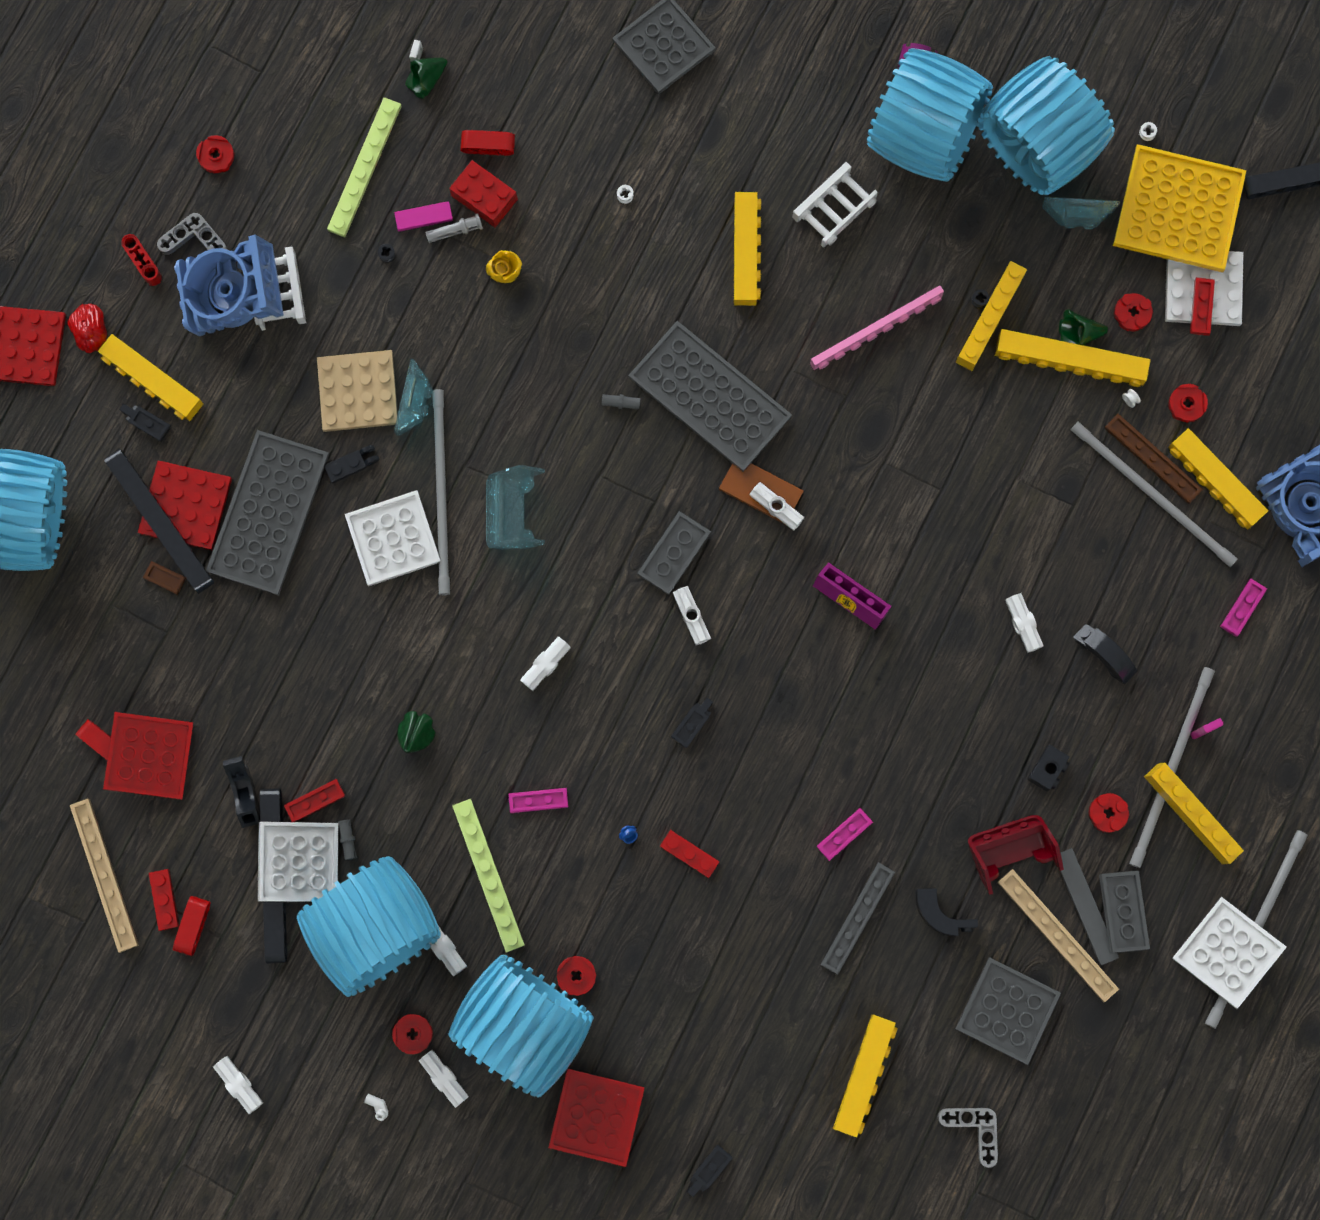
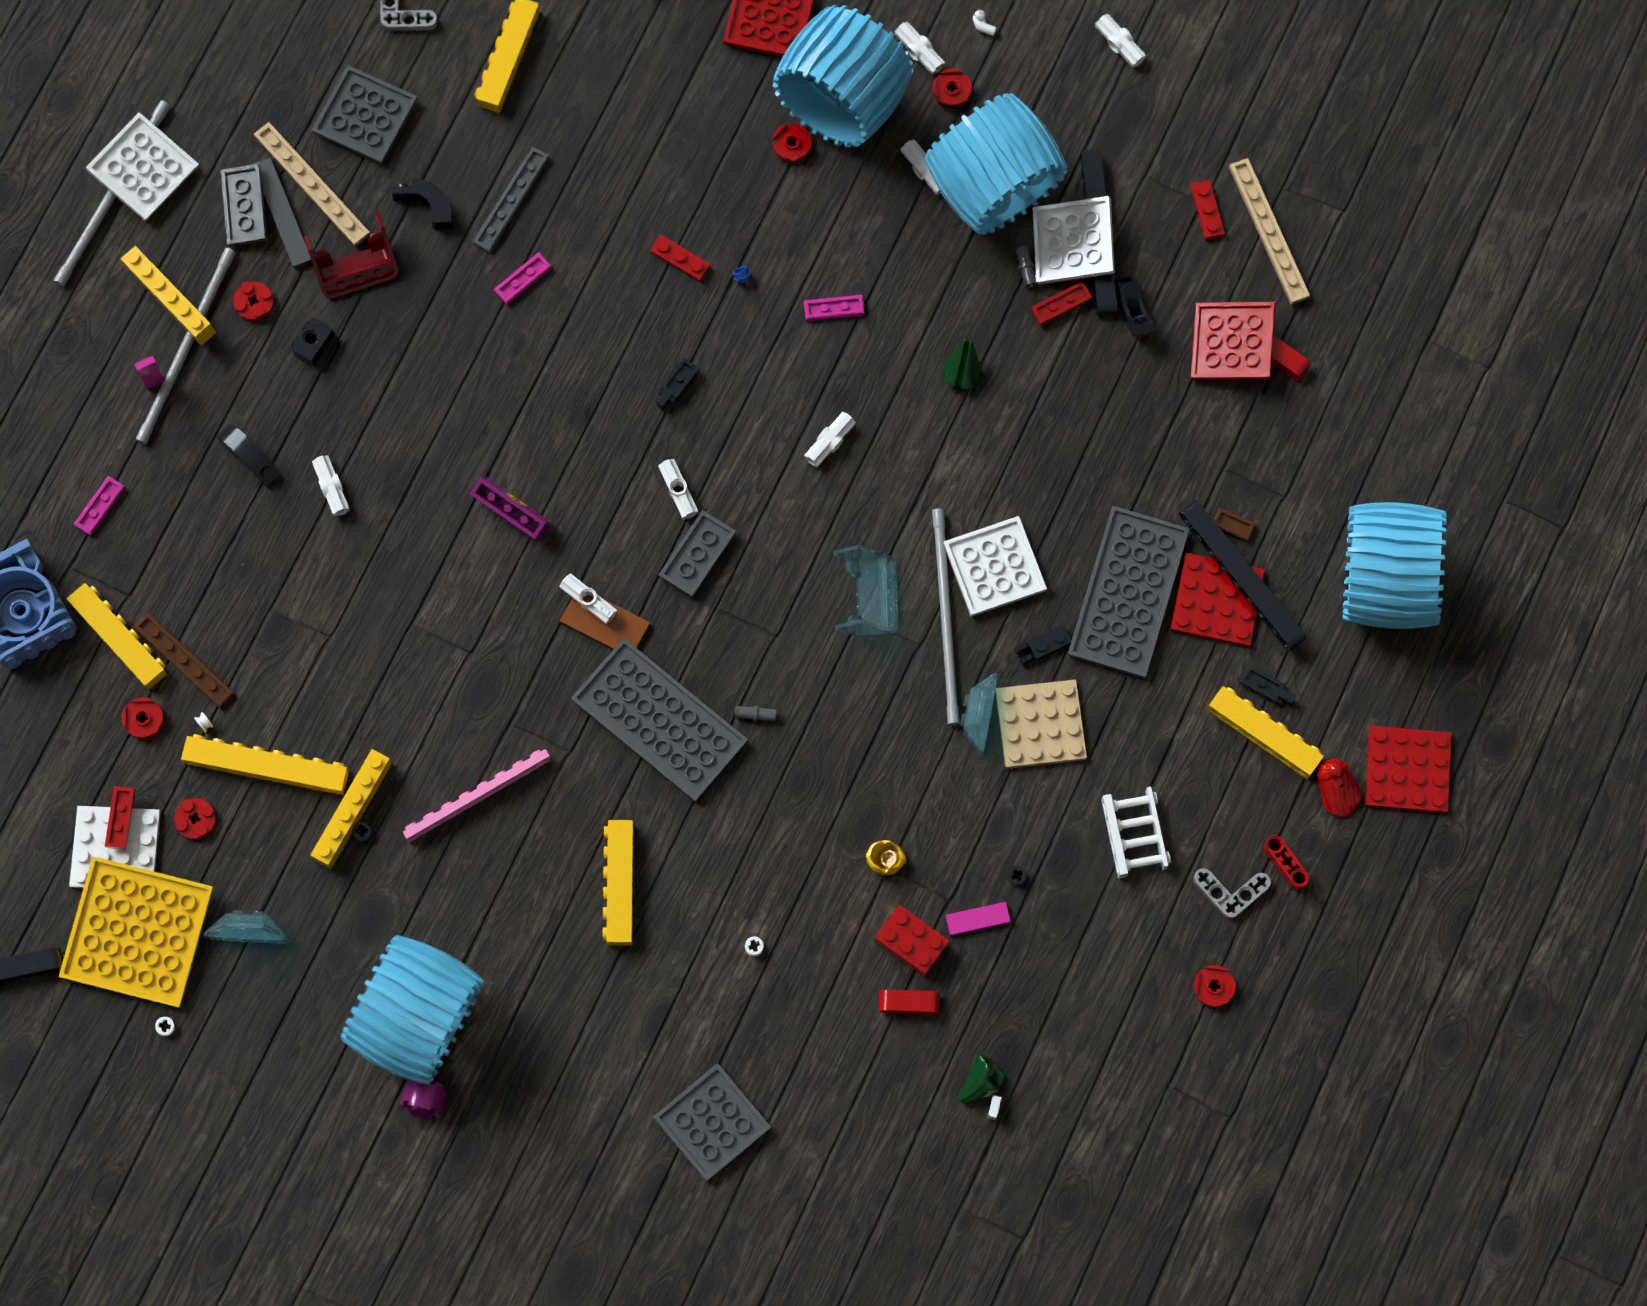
camera: 175 degrees right, 5 degrees down
red beam [173,896,211,956] -> none
medium blue brick [174,235,284,336] -> none
yellowish green plate [327,98,402,237] -> none
light grey pin [426,213,483,243] -> none
yellowish green plate [452,799,525,953] -> none
white fence [792,162,878,248] -> none
medium azure wheel [978,56,1115,195] -> none
dark green hat [1059,309,1108,345] -> none
light grey piece [1071,422,1238,567] -> none

